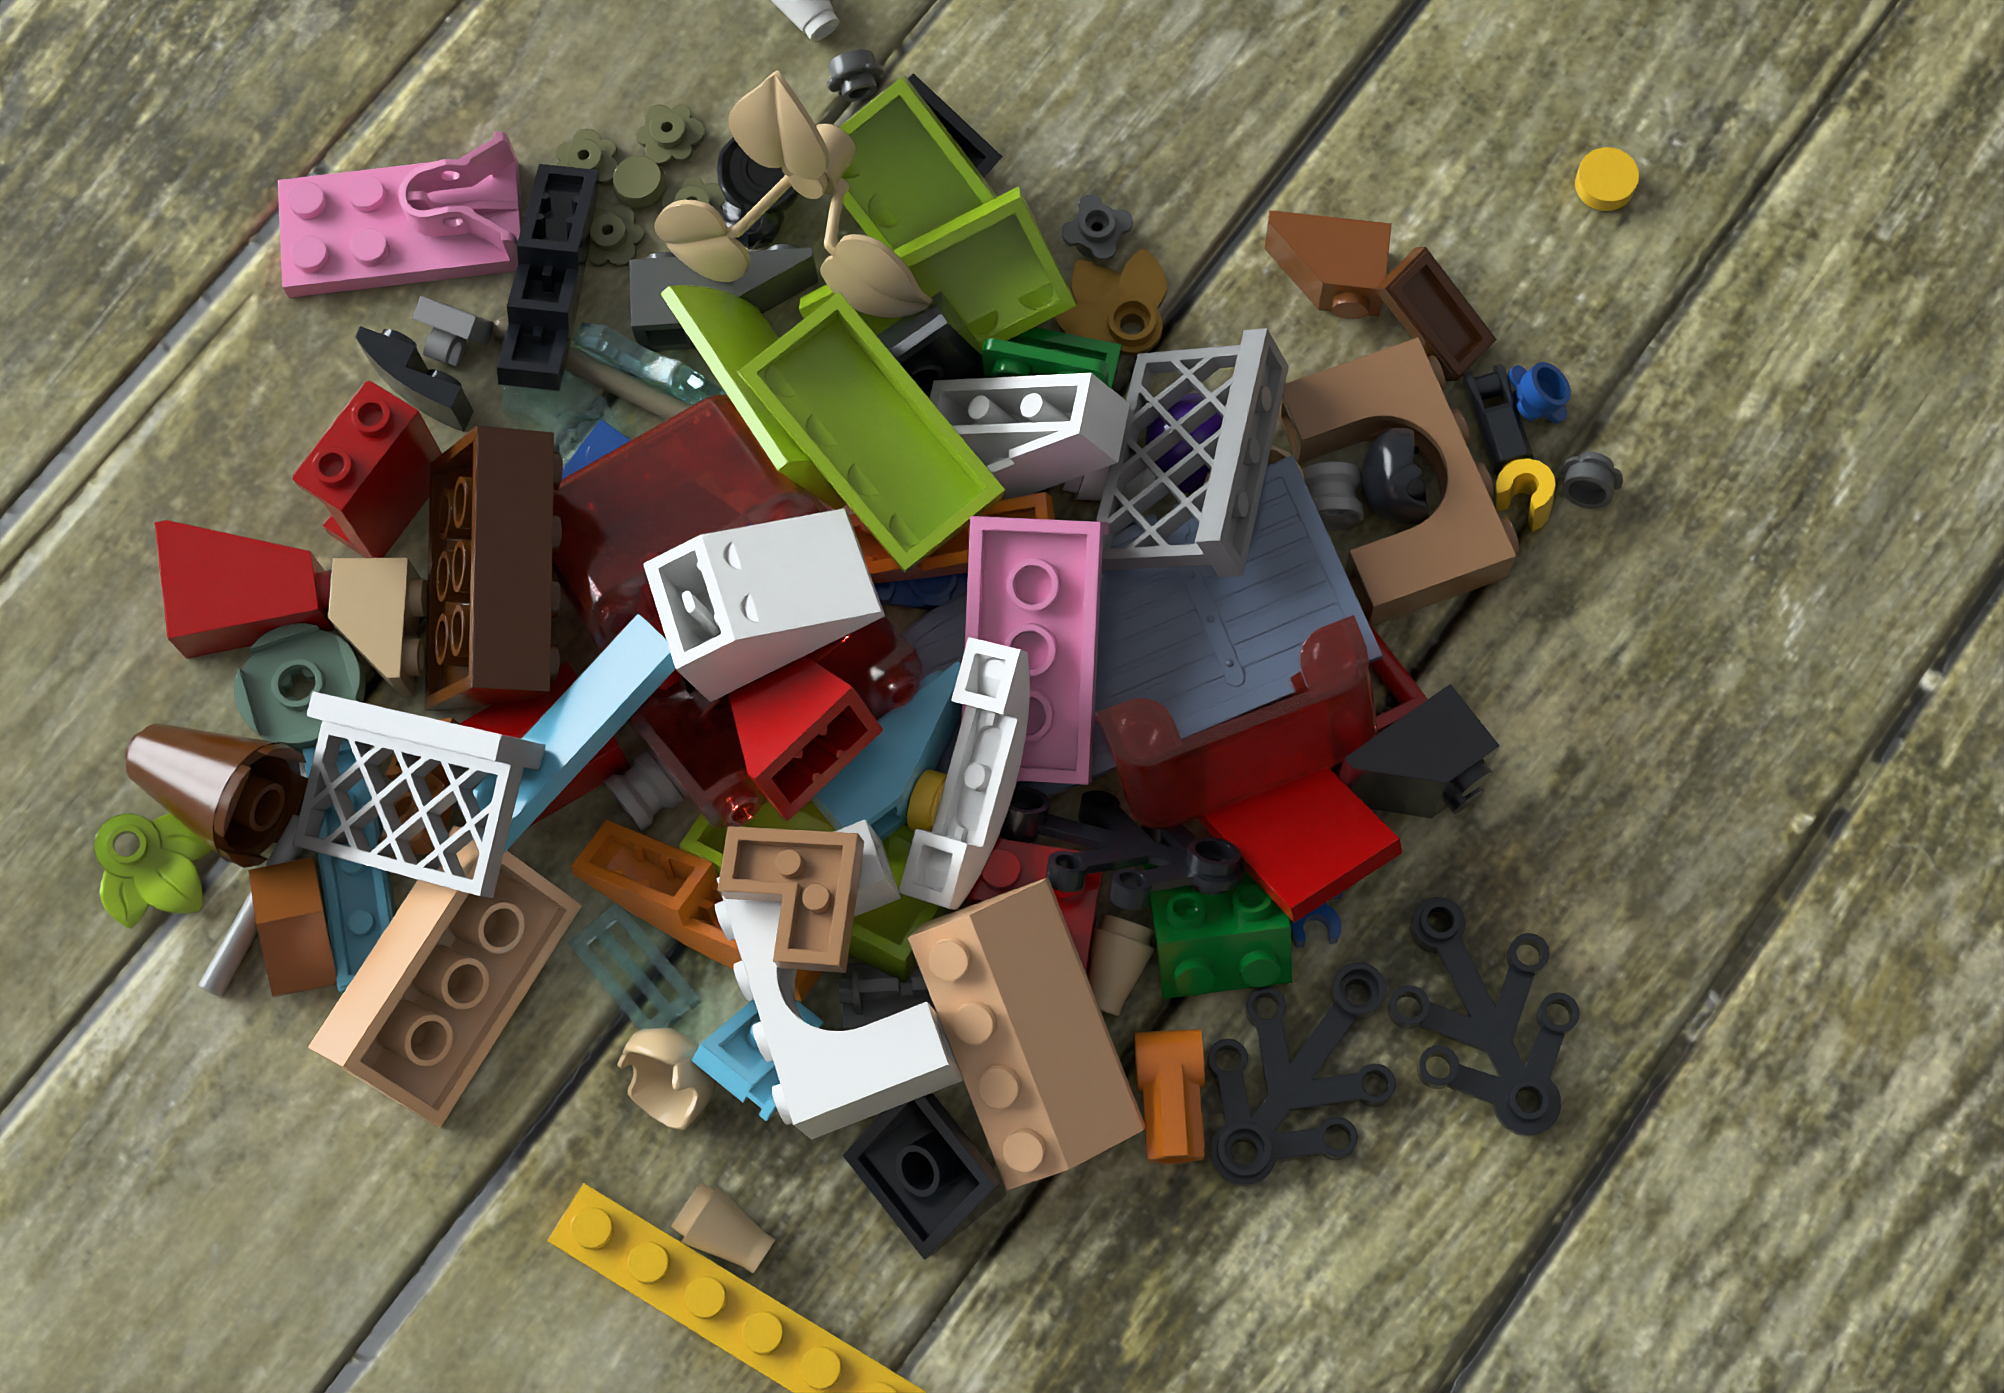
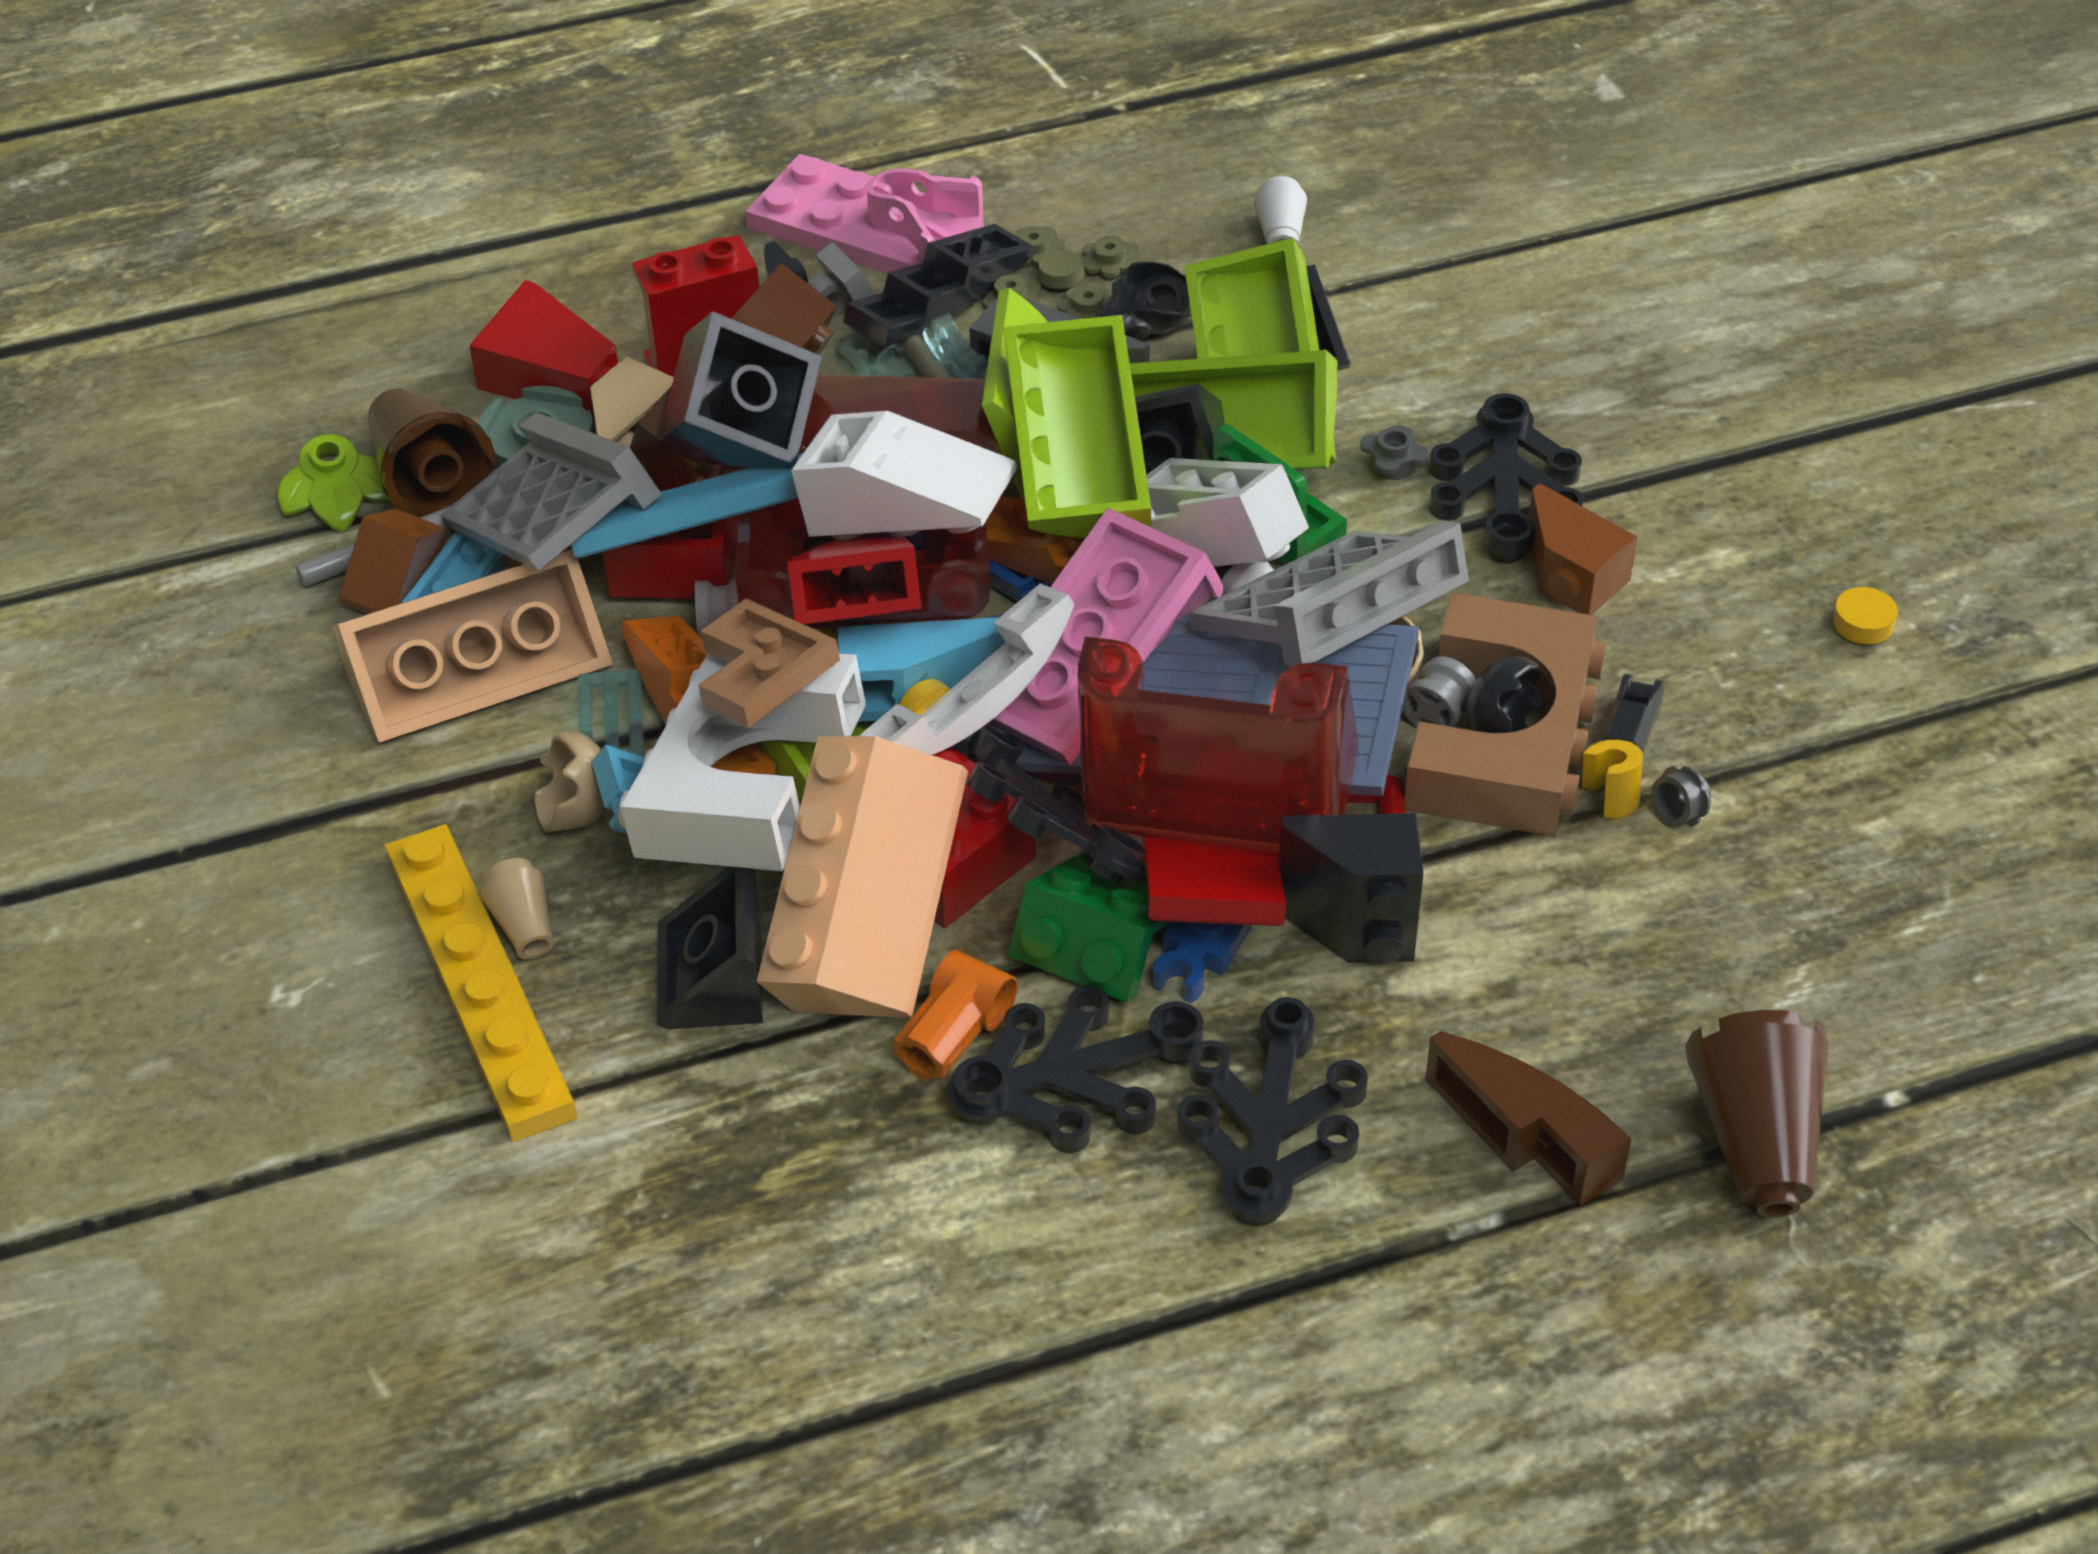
camera: 30 degrees right, 25 degrees down
tan plant [654,70,933,318] -> none
pearl gold plate [1054,249,1167,356] -> none
tan cone [1088,914,1155,1017] -> none
reddish brown tile [1374,247,1497,381] -> none
blue plate [1508,362,1571,424] -> none
none -> black slope [657,311,822,469]
none -> reddish brown slope [1425,1031,1631,1206]
none -> black plant [1429,393,1584,563]
none -> reddish brown cone [1685,1010,1829,1217]

